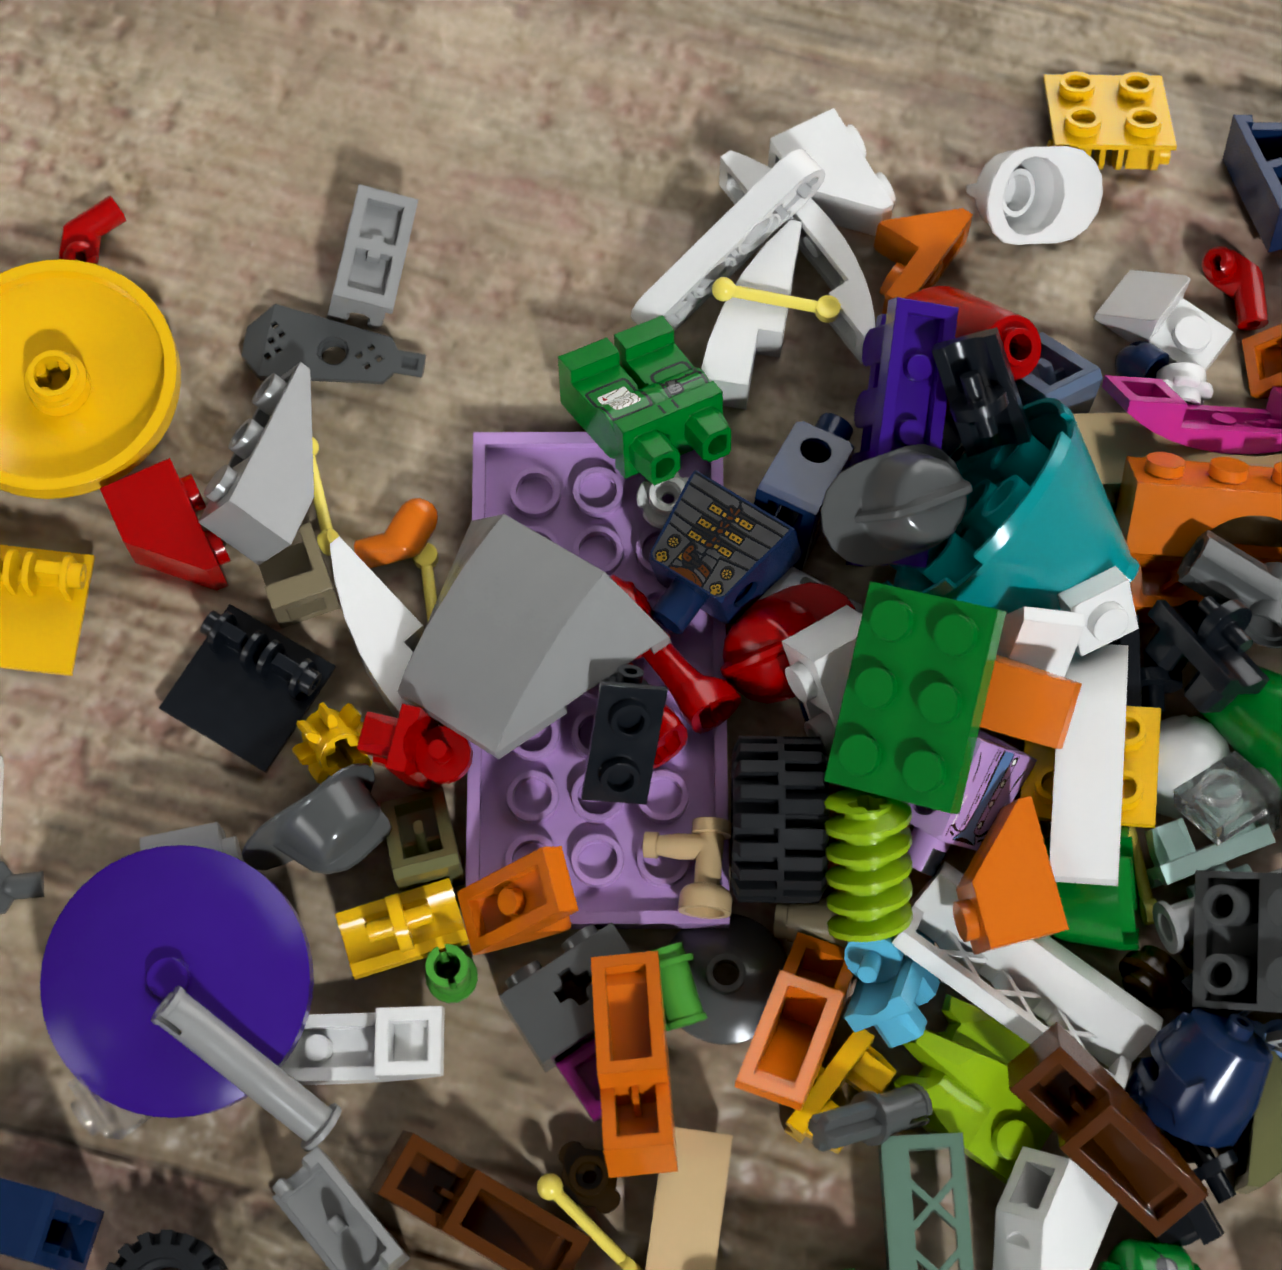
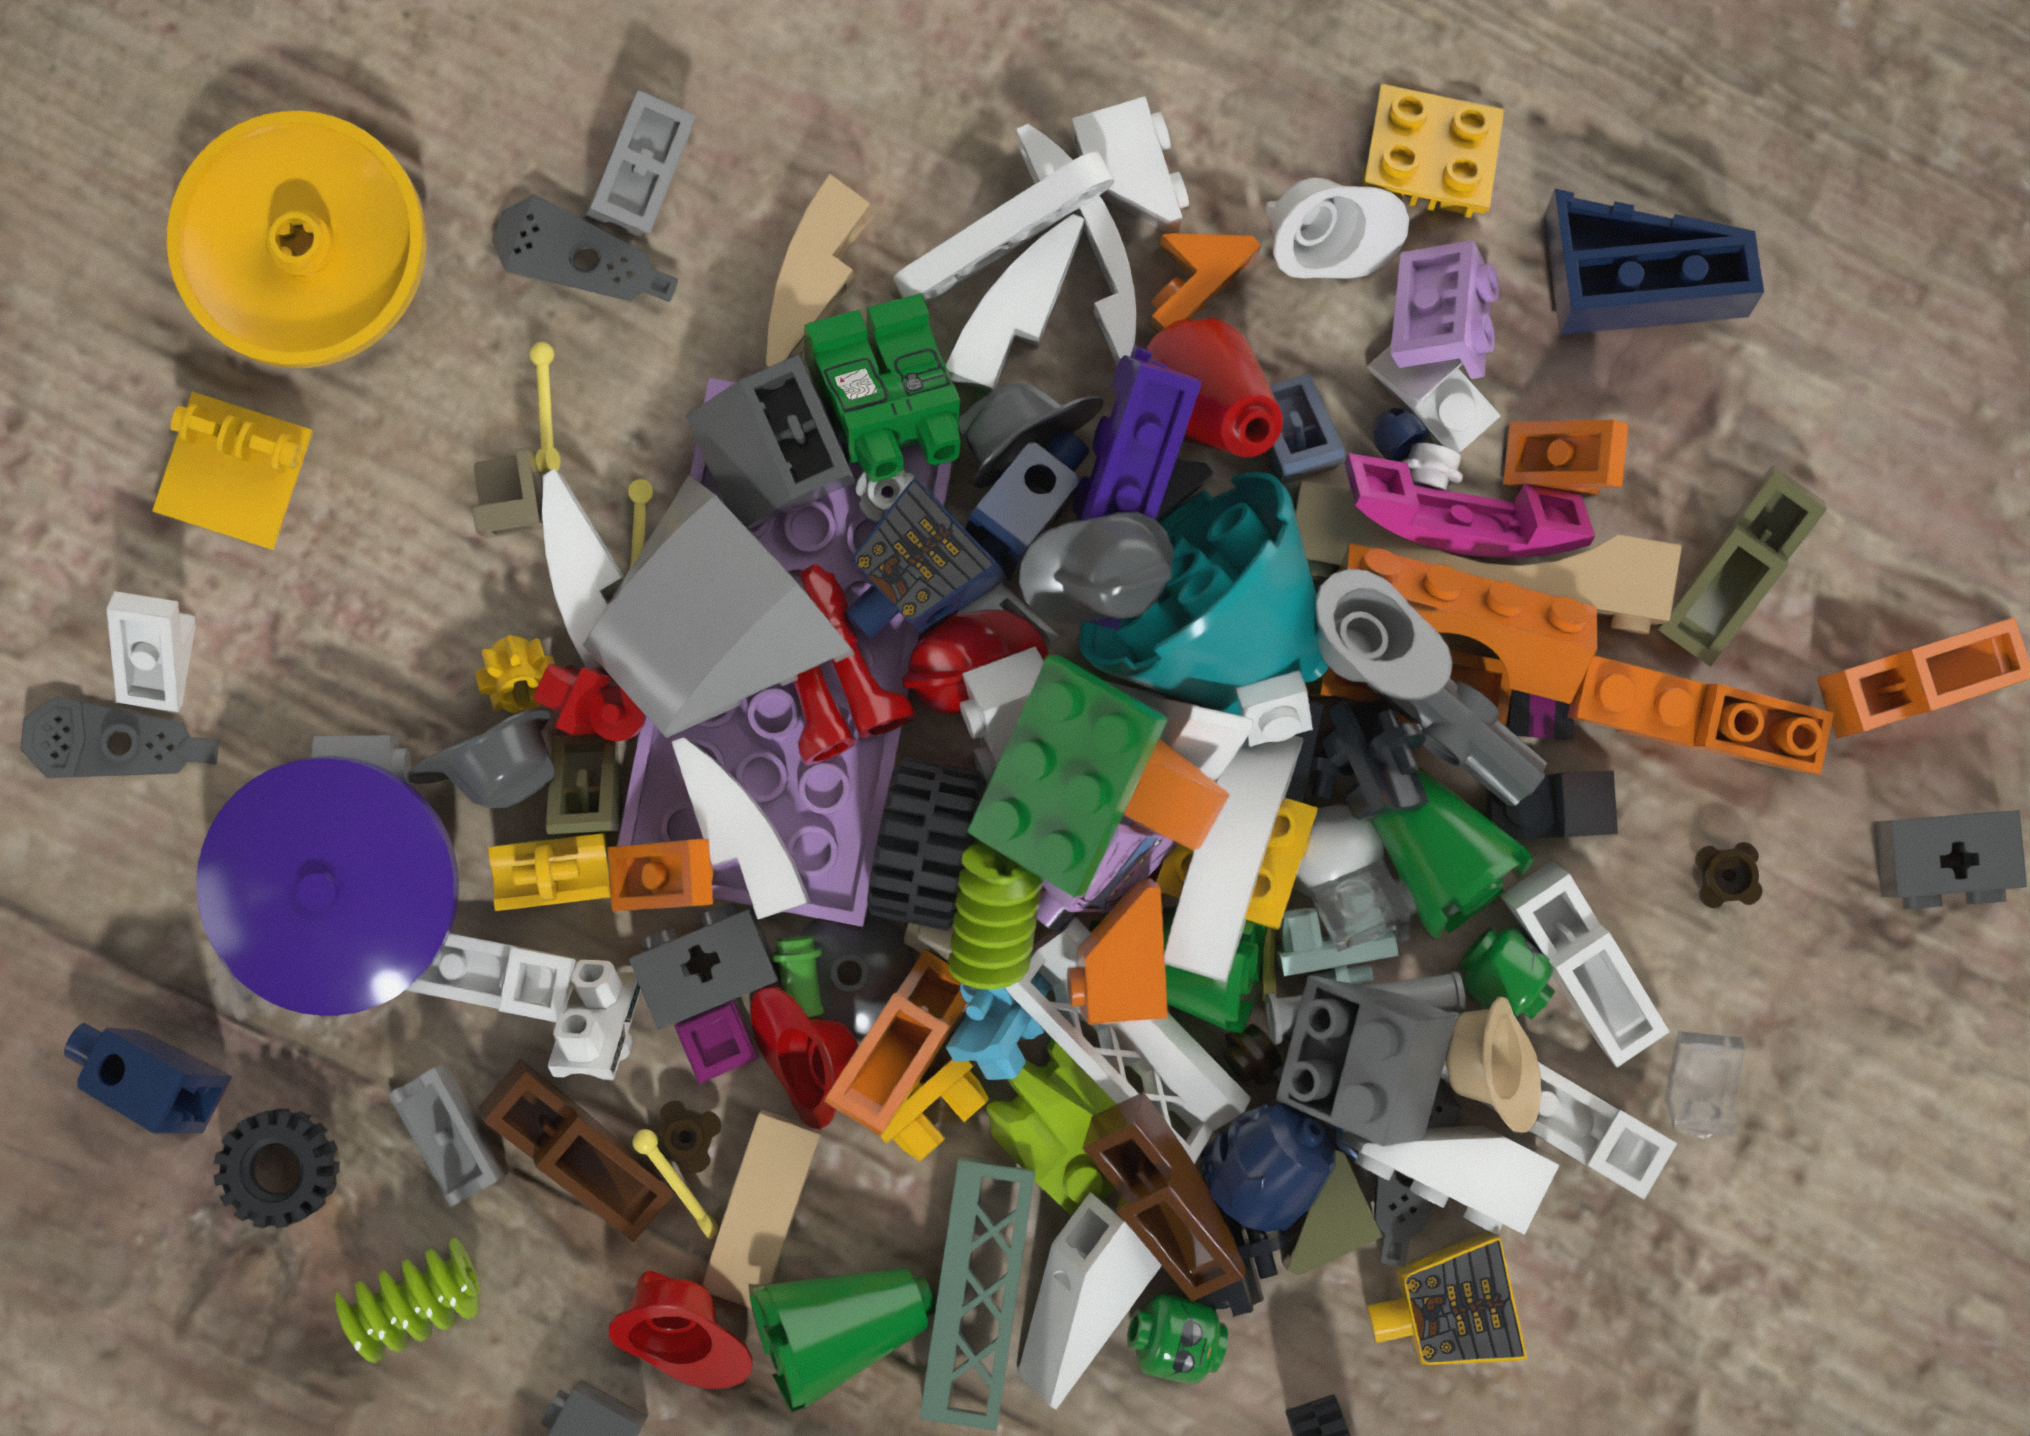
camera: 10 degrees right, 15 degrees up
red arm [59,195,126,265] -> none
red slope [100,458,231,591] -> none
light grey pin [151,985,342,1152] -> none
black hinge [159,604,336,773] -> none
light grey slope [198,362,314,565] -> none
orange arm [354,498,438,569] -> none
bright green pin [425,944,478,1004] -> none
black hinge [581,664,668,805] -> none
orange slope [591,951,678,1178] -> none
tan piece [643,817,732,919] -> none
light yellow hinge [712,277,841,323] -> none
dark grey axle [808,1083,933,1152] -> none
black hips [932,327,1032,458] -> none
red arm [1202,246,1269,331] -> none
none -> white hips [548,960,641,1080]
none -> white slope [672,738,811,919]
none -> dark grey slope [686,354,855,530]
none -> red piece [750,986,858,1130]
none -> tan slope [766,174,873,368]
none -> dark grey piece [958,383,1104,489]
none -> light grey piece [1315,569,1453,699]
none -> lavender bracket [1390,240,1499,379]

